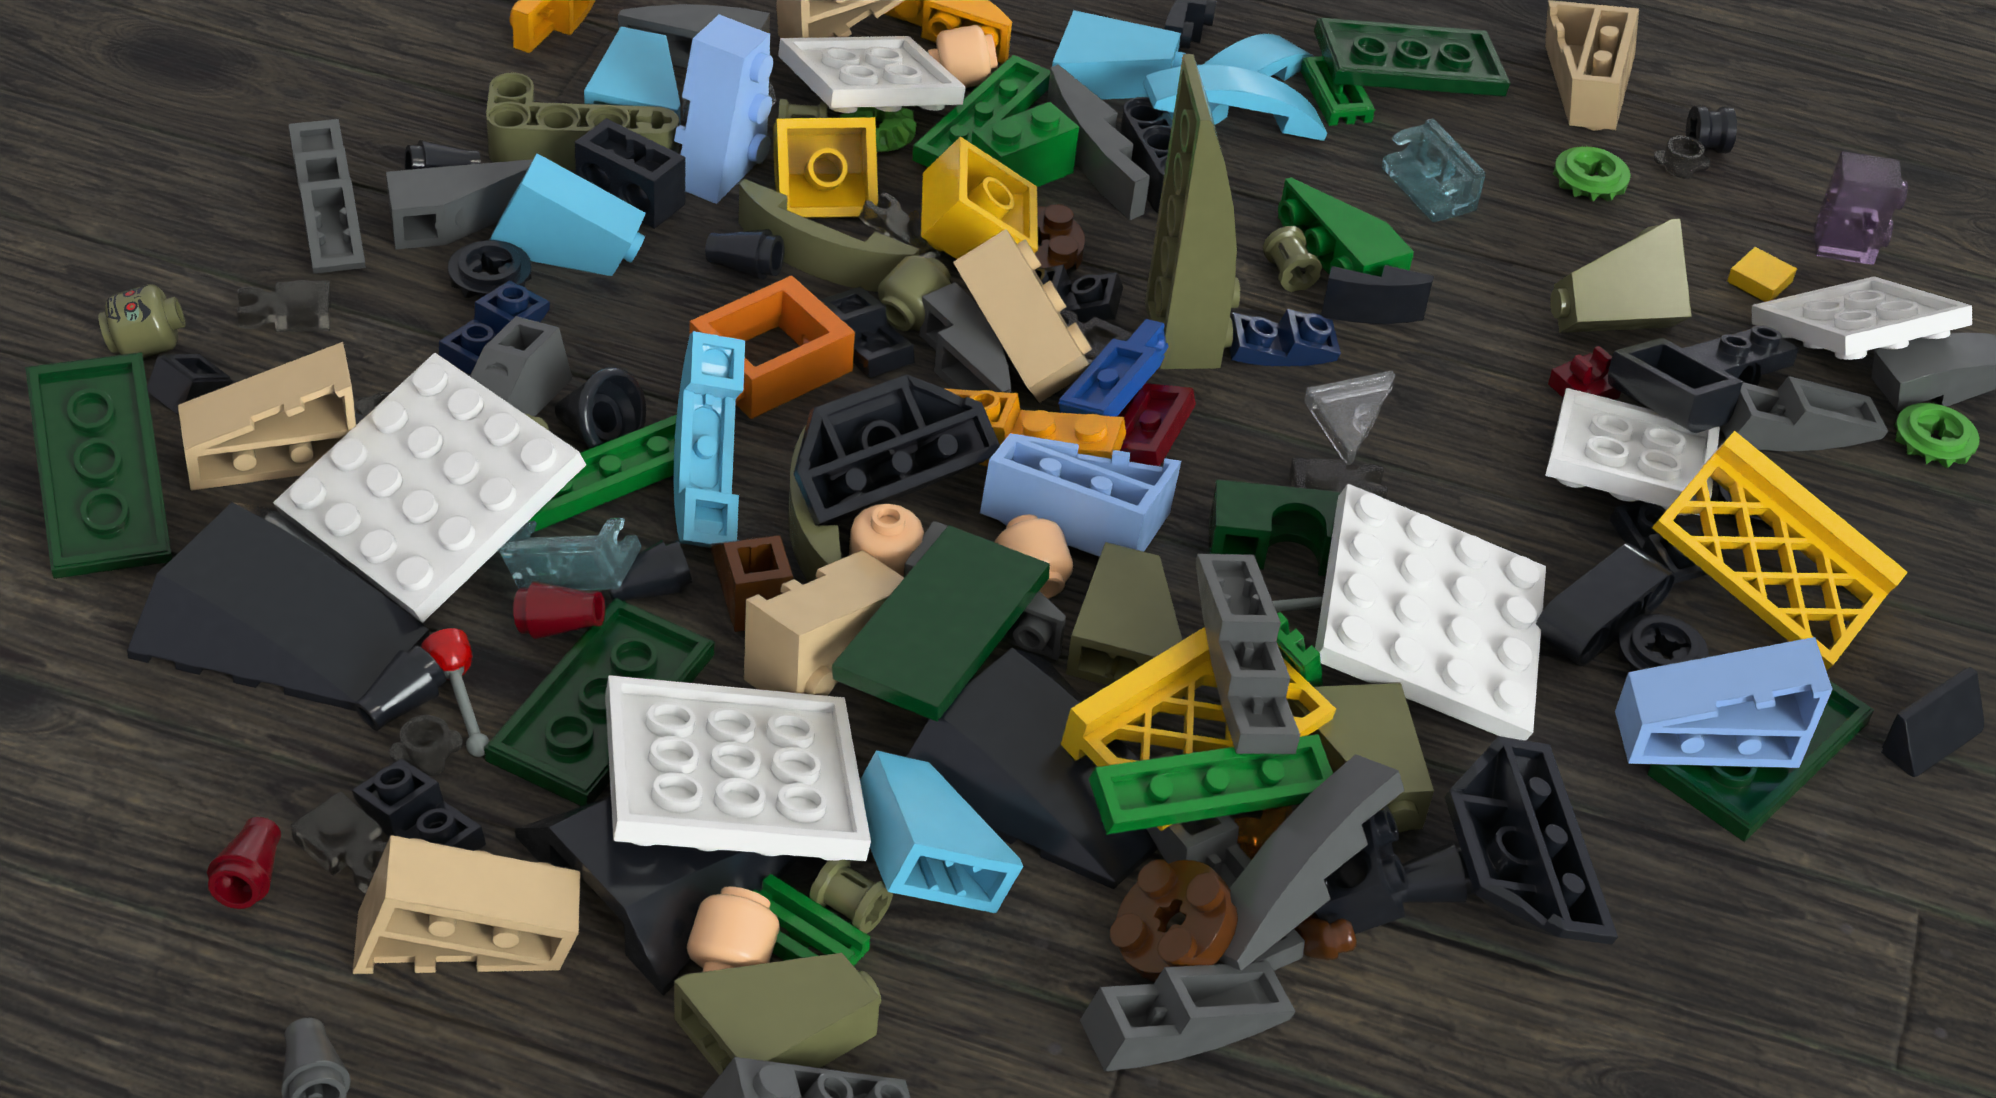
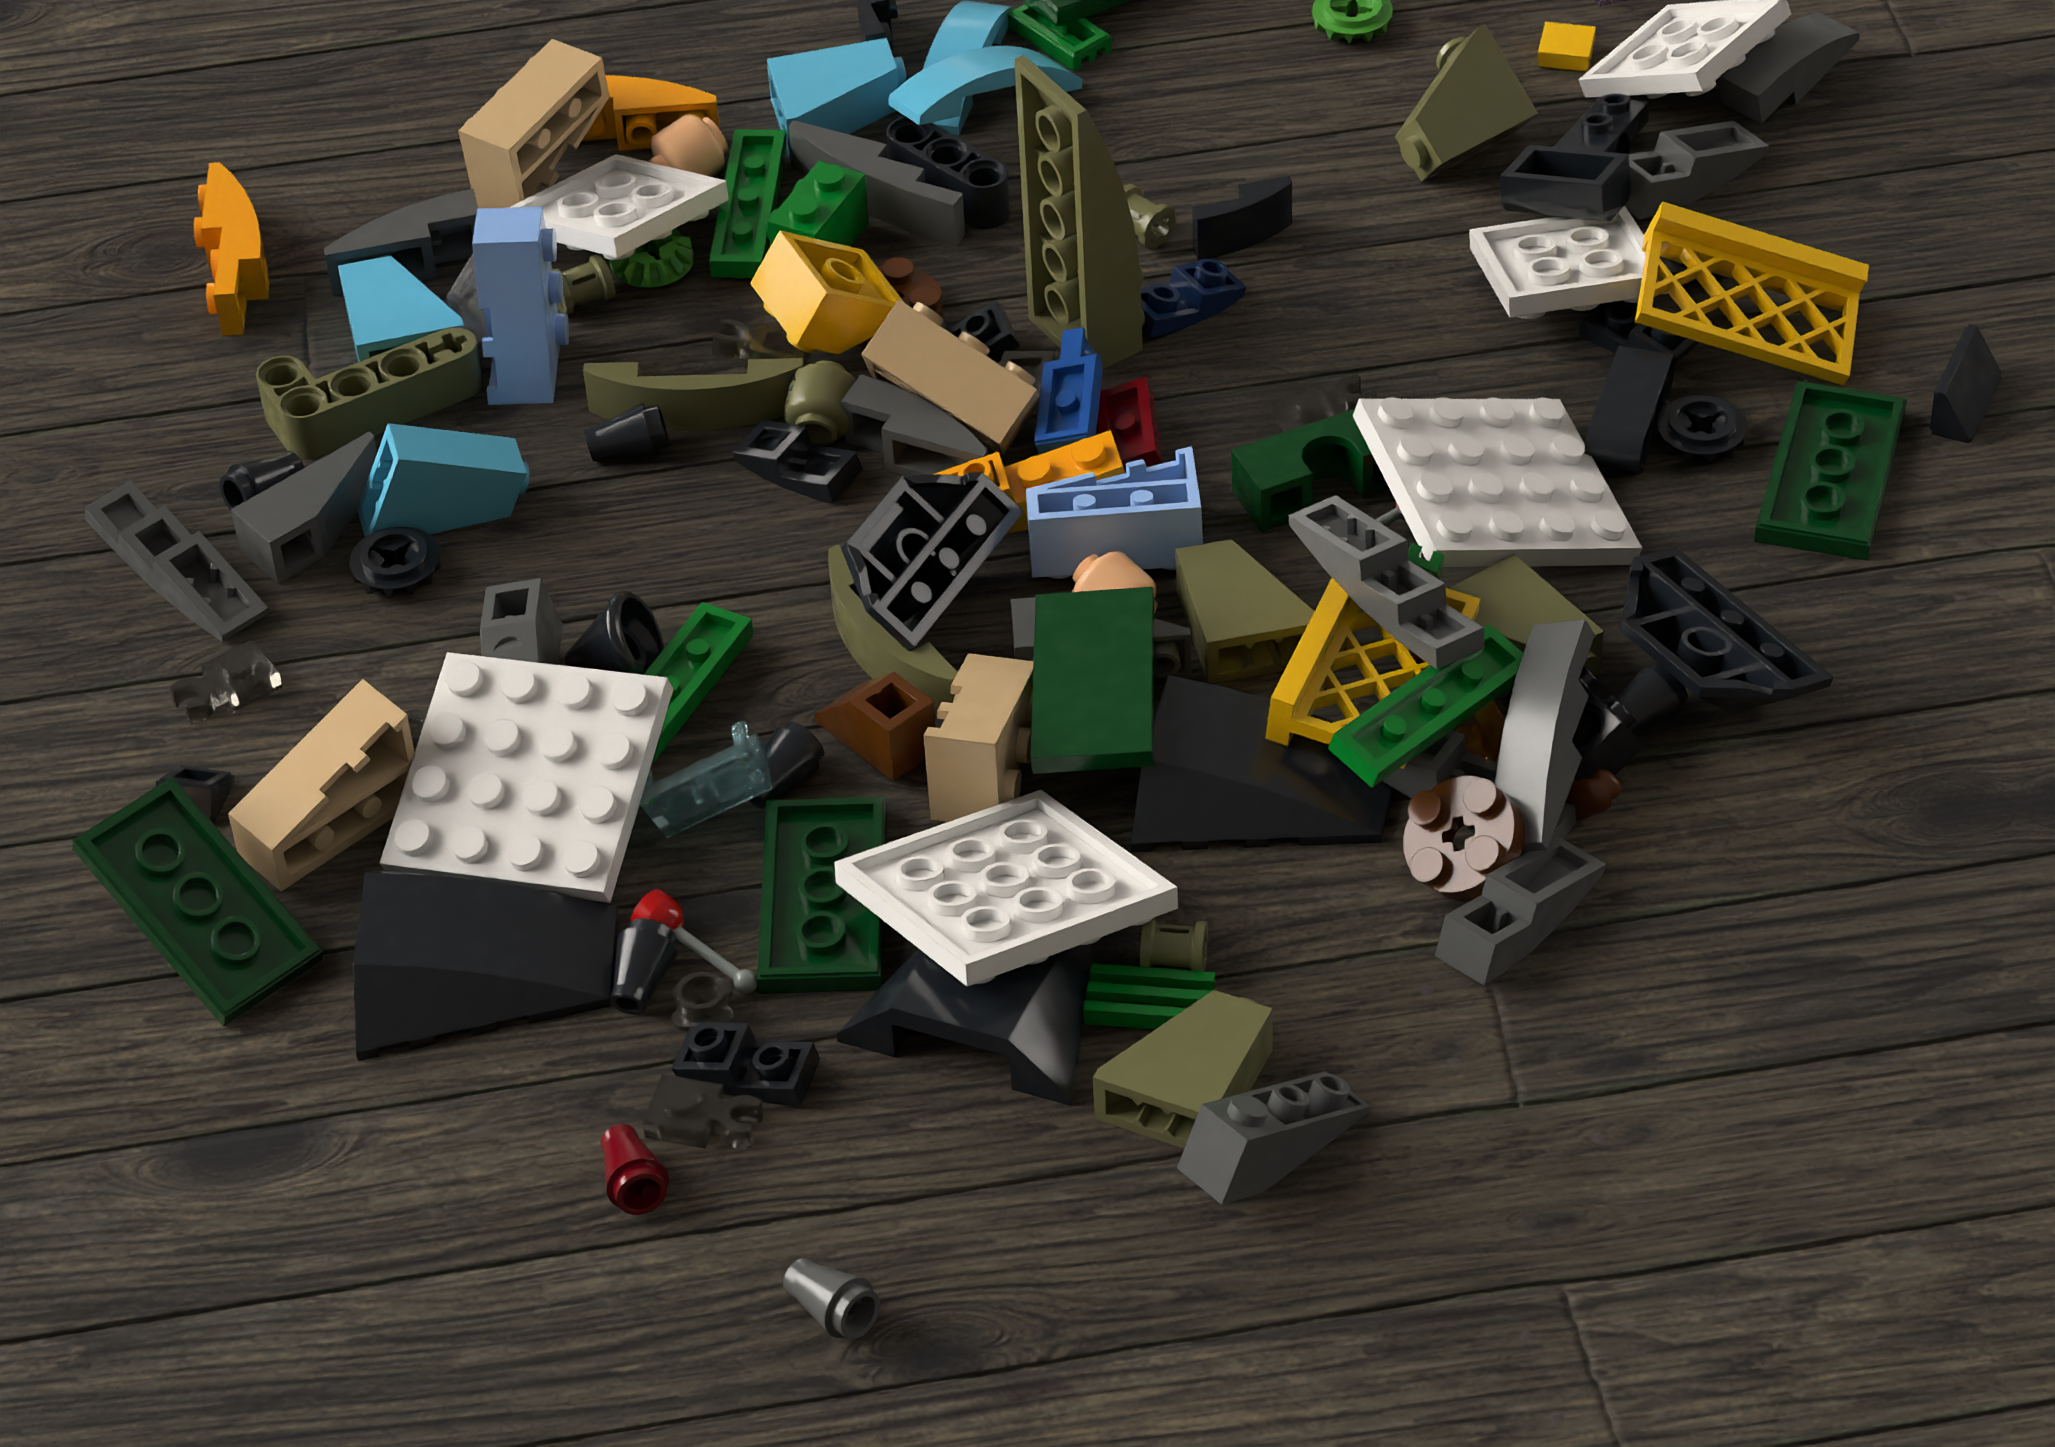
camera: 20 degrees left, 0 degrees up
olive head [98,284,185,359] -> none
tan wedge [352,835,580,974] -> none
dark blue slope [439,280,550,375] -> none
dark red cone [513,581,605,639] -> none
black brick [575,118,685,229] -> none
medium azure slope [674,331,745,548] -> none
light nougat head [687,886,780,972] -> none
orange window [690,275,855,419] -> none
yellow slope [773,117,879,218] -> none
light nougat head [849,504,924,577] -> none
medium azure slope [860,751,1023,913] -> none
green slope [1278,177,1414,277] -> none
clear tile [1304,370,1396,465] -> none
clear light blue hinge [1382,118,1486,223] -> none
dark red tile [1548,346,1621,400] -> none
light blue wedge [1615,637,1832,768] -> none
bright green gear [1894,403,1979,468] -> none

